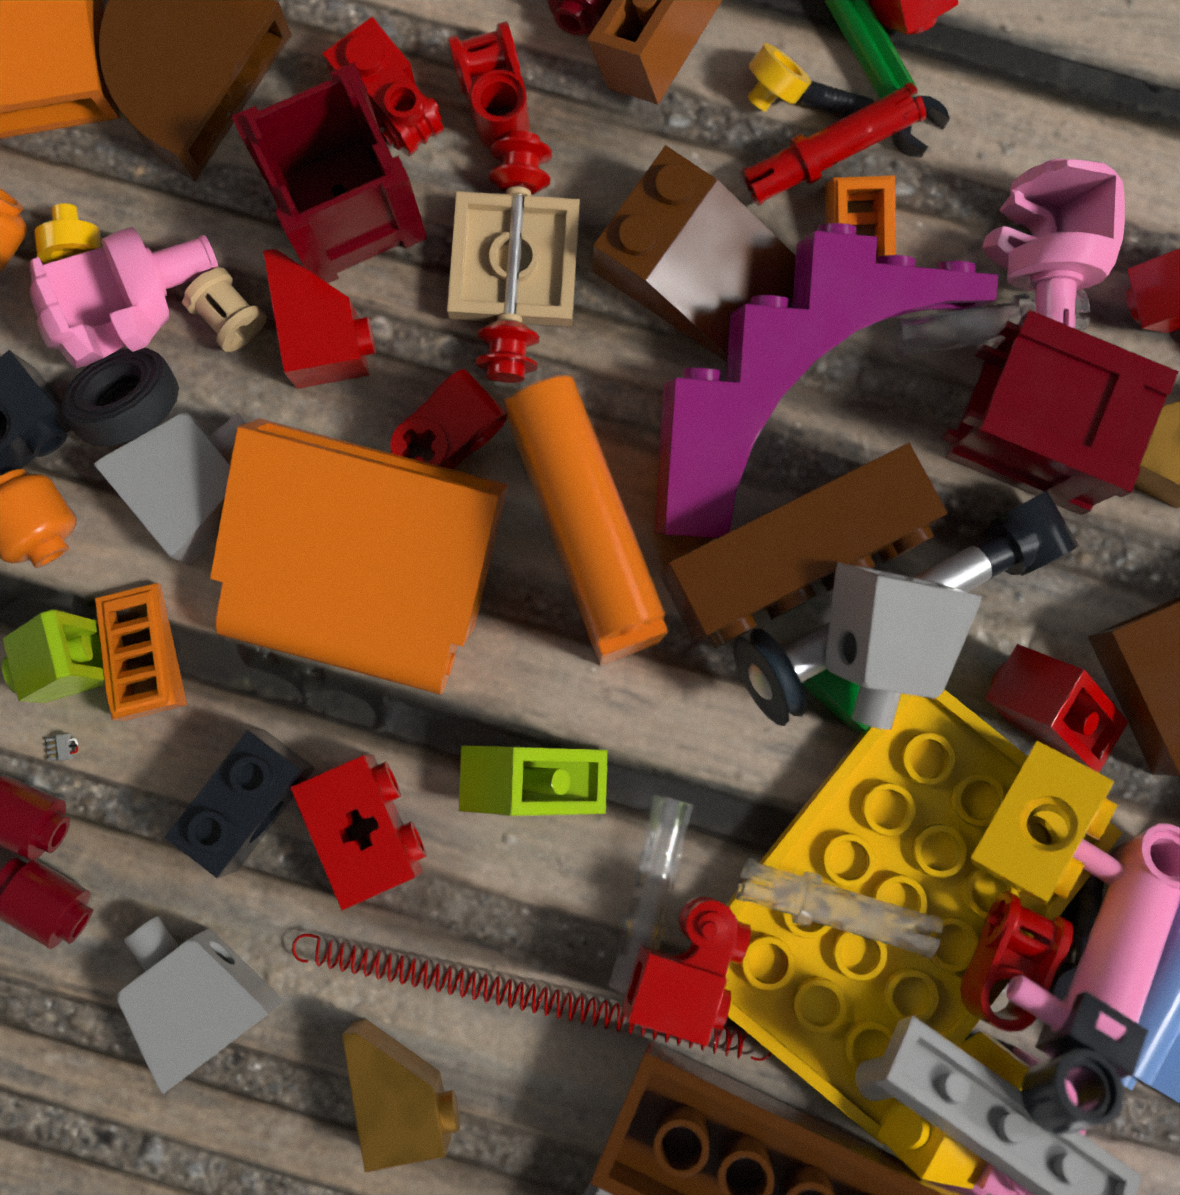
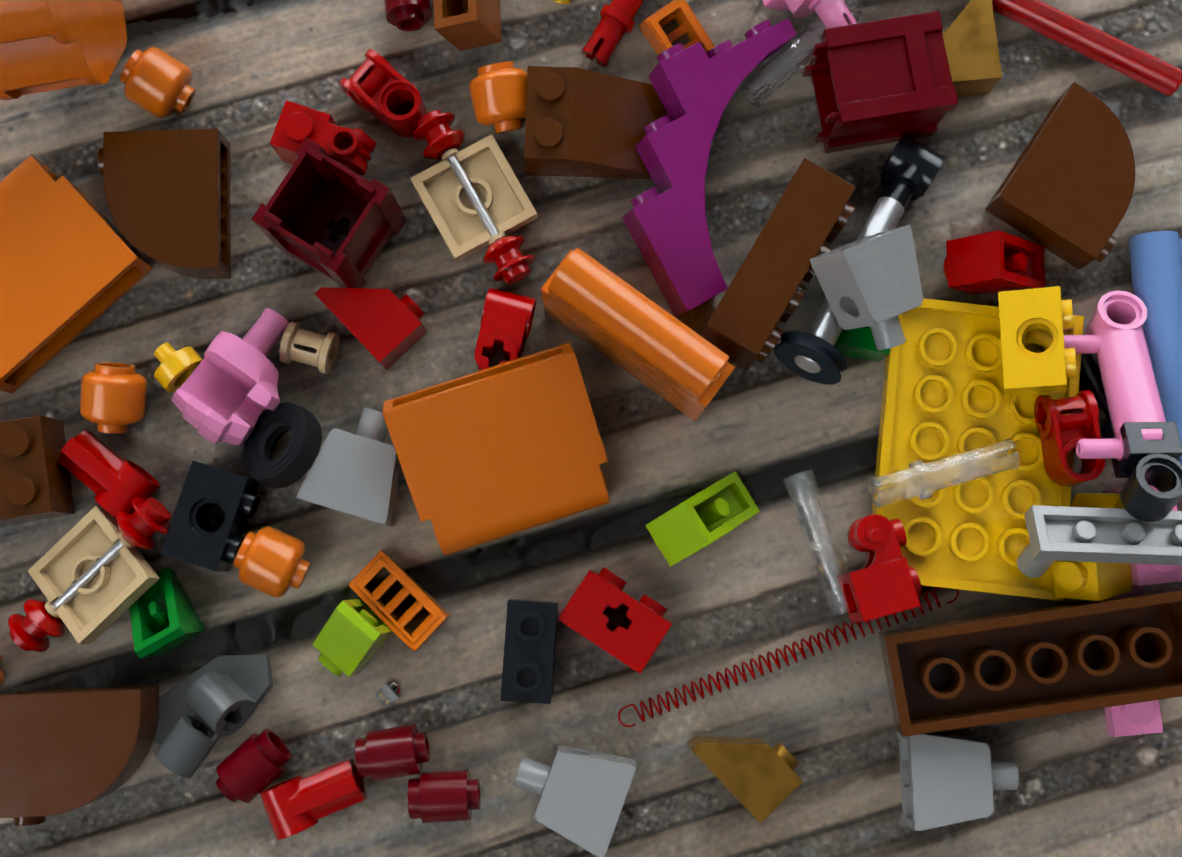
camera: 30 degrees left, 0 degrees up
none -> orange head [469,61,527,134]

